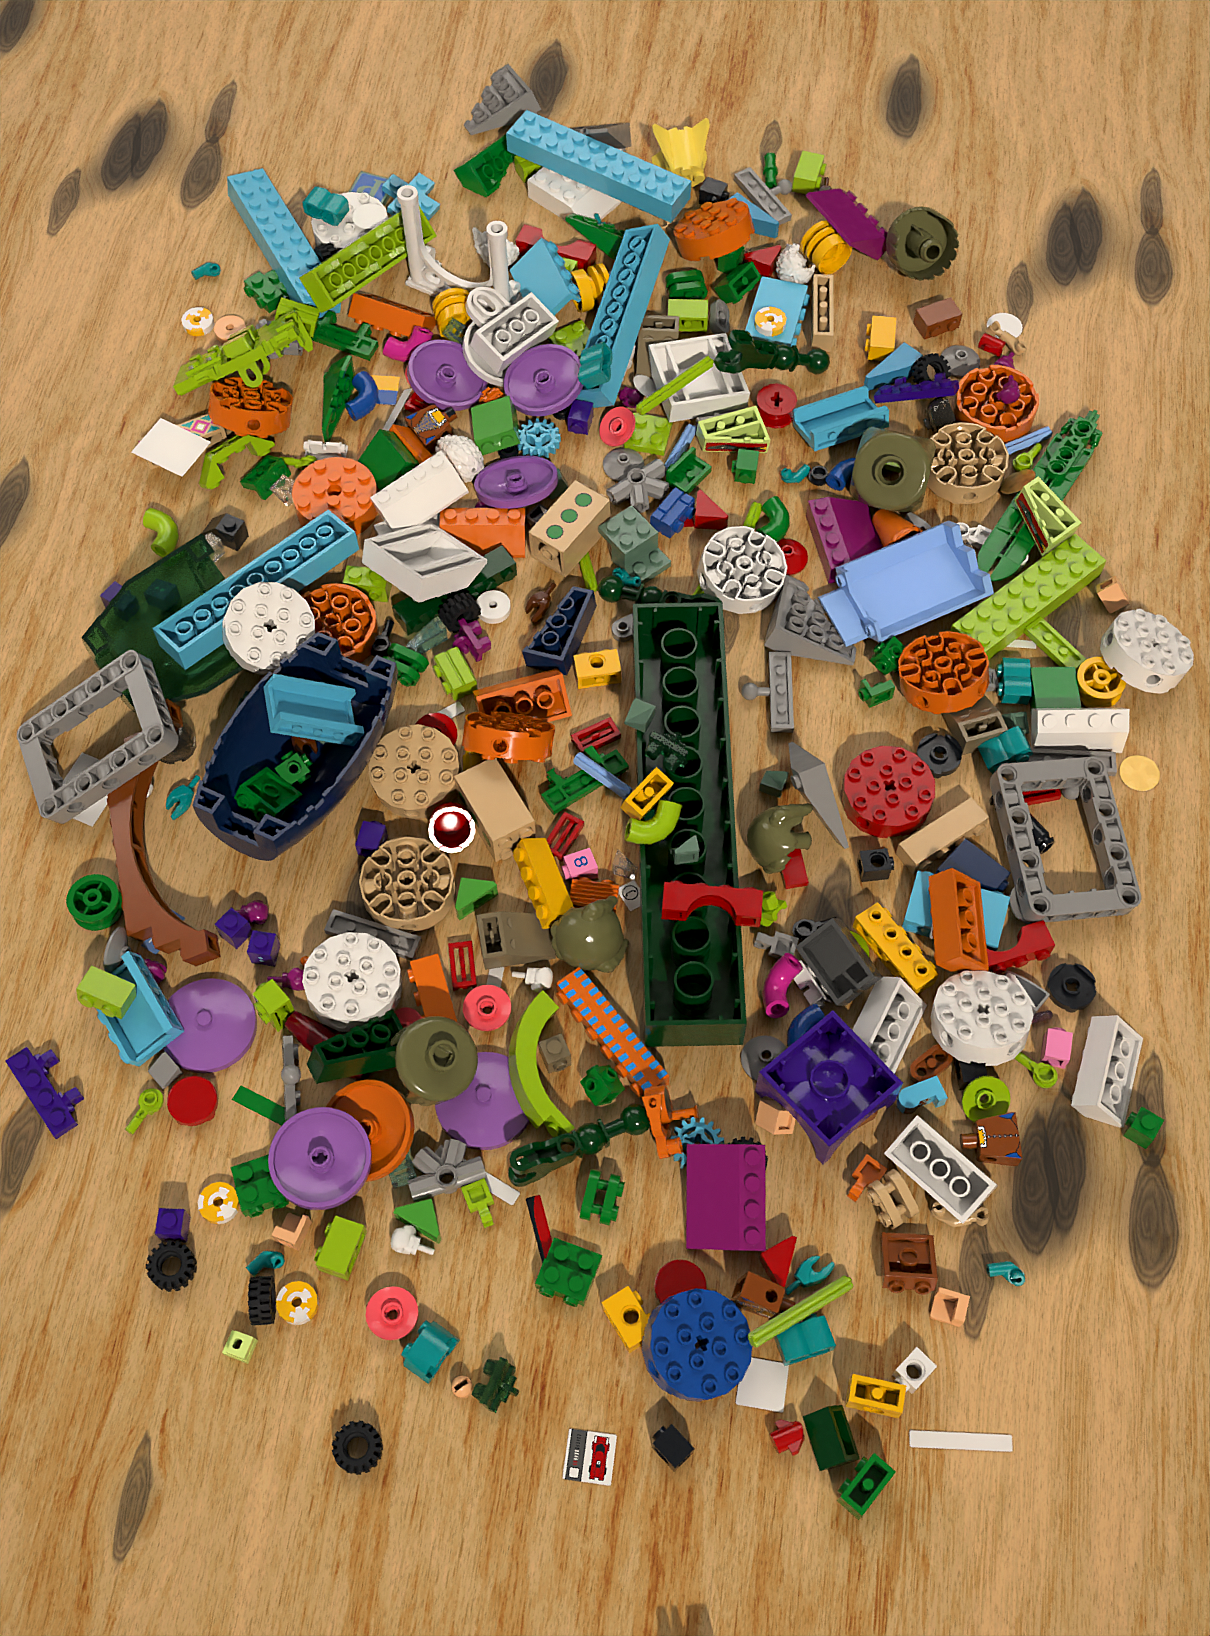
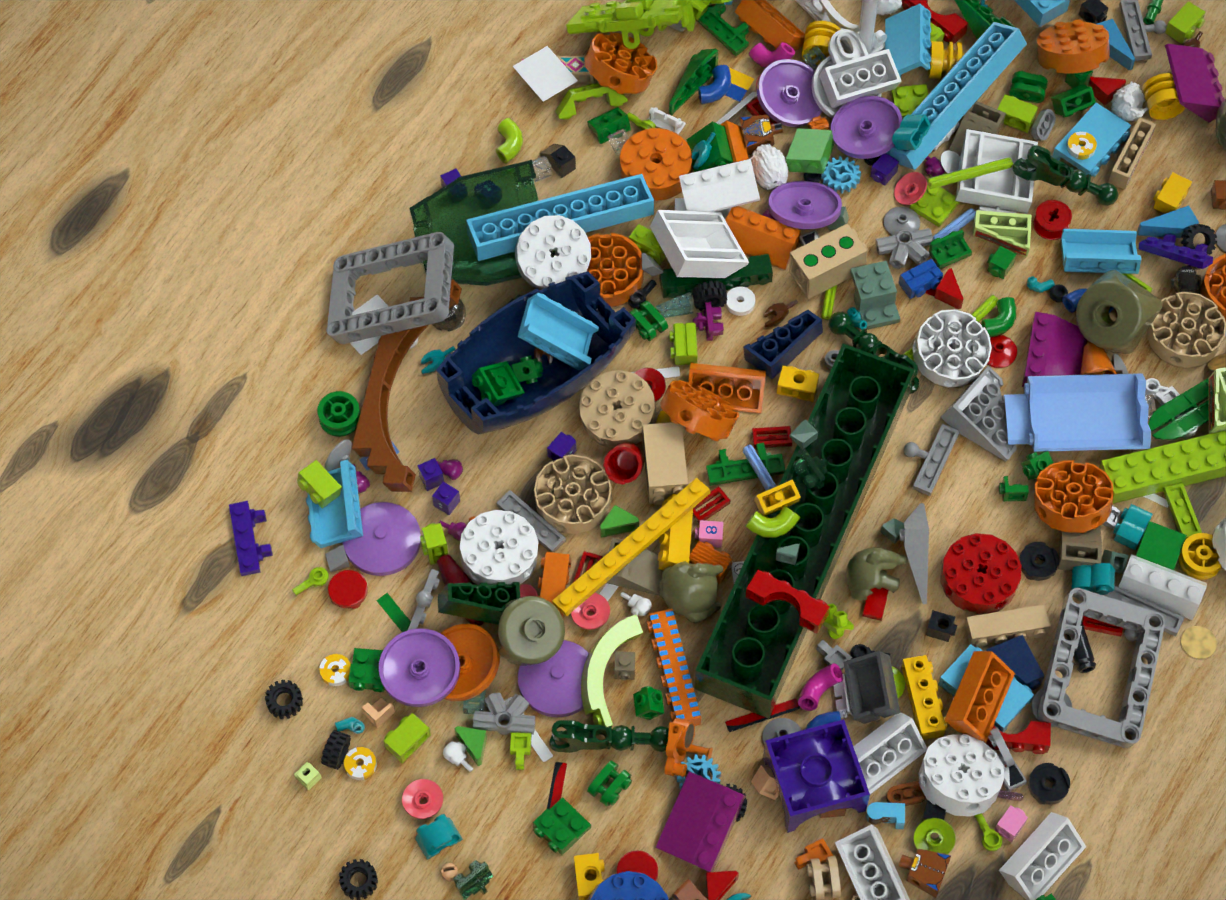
camera: 25 degrees right, 0 degrees up
dark purple brick [155,1208,191,1243] -> none
clear slope [613,850,639,880] -> none
none -> yellow plate [552,478,711,617]
none -> light grey slope [642,253,663,276]
none -> teal hand [691,132,716,169]
none -> red sticker [725,698,800,732]
none -> light grey plate [988,727,1015,767]

